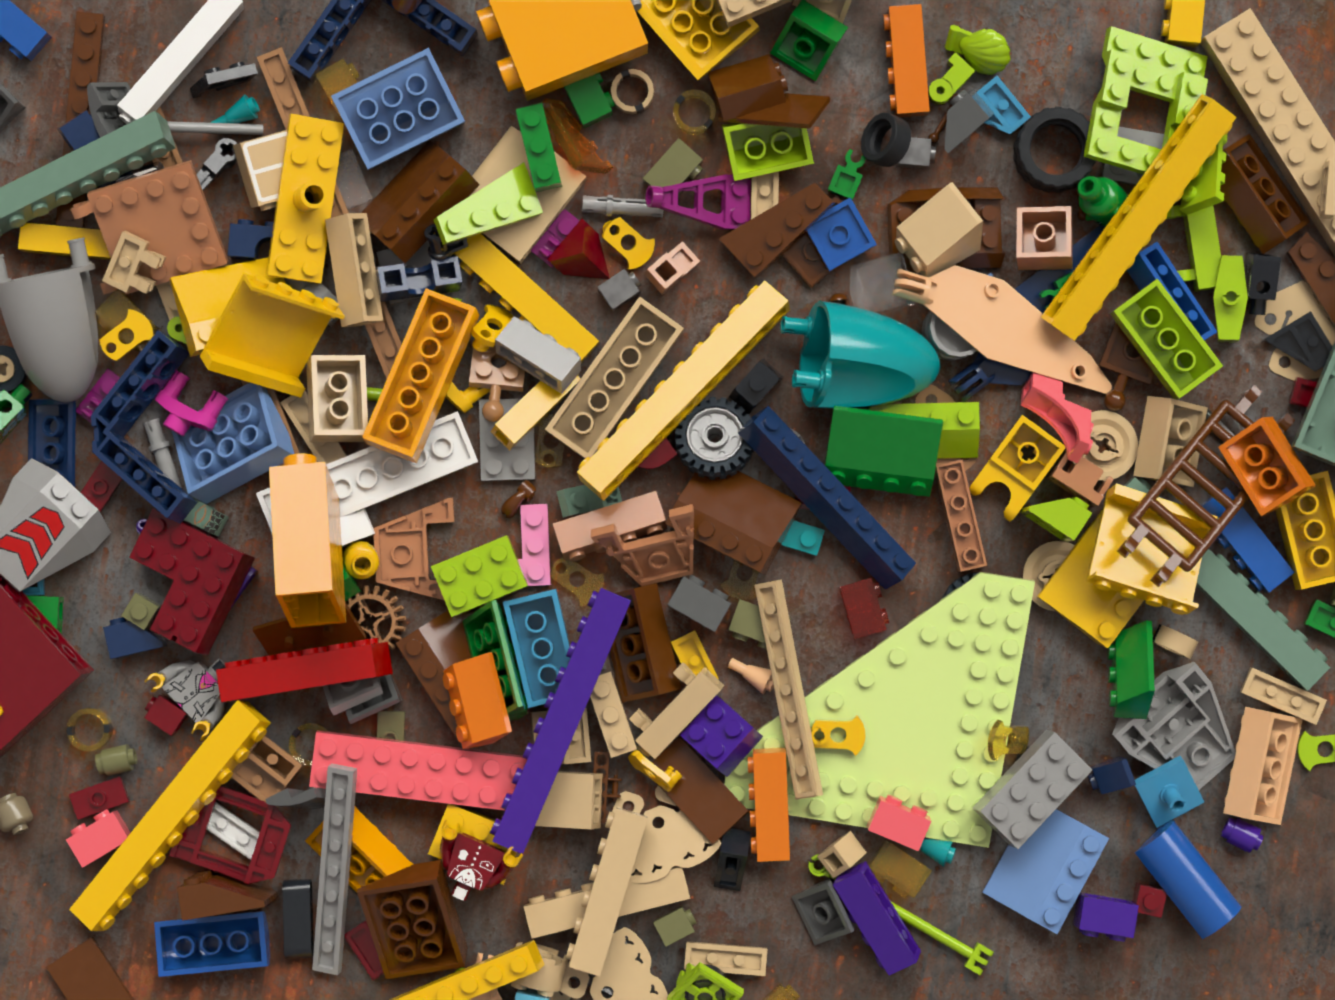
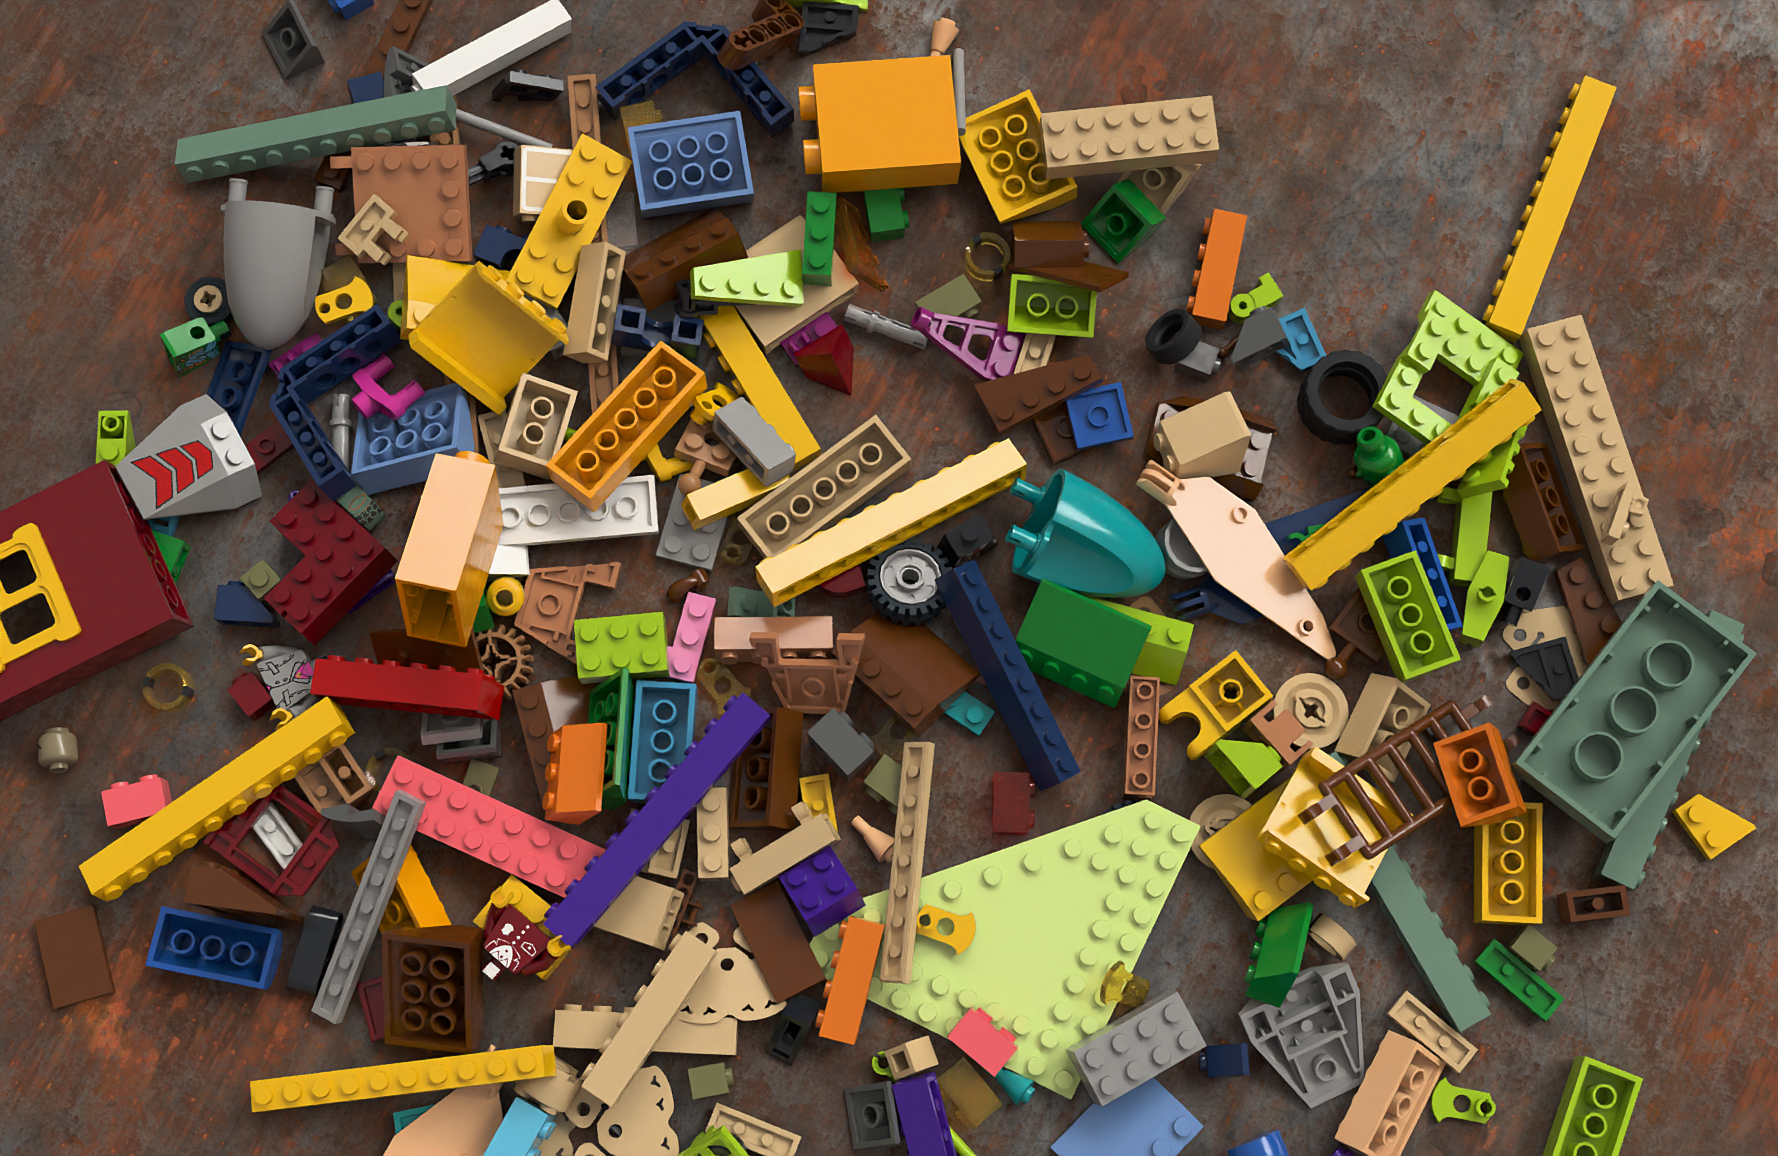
camera: 10 degrees right, 10 degrees down
yellow brick [18,223,111,260] -> none
dark red plate [69,776,130,820] -> none
olive brick [95,744,138,776] -> none
teal cone [211,94,260,124] -> none
flat silver brick [598,269,641,311] -> none
yellow piece [602,217,655,269] -> none
tan piece [611,69,654,115] -> none
yellow piece [628,750,682,792] -> none
brick [644,241,700,295] -> none
green plate [827,149,866,200] -> none
clear slope [850,252,915,314] -> none
lime animal [945,25,1011,75] -> none
nougat brick [1016,206,1073,270] -> none
coral arch [1021,372,1094,463] -> none
dark azure tile [1134,756,1204,828] -> none
blue brick [1201,487,1295,593] -> none

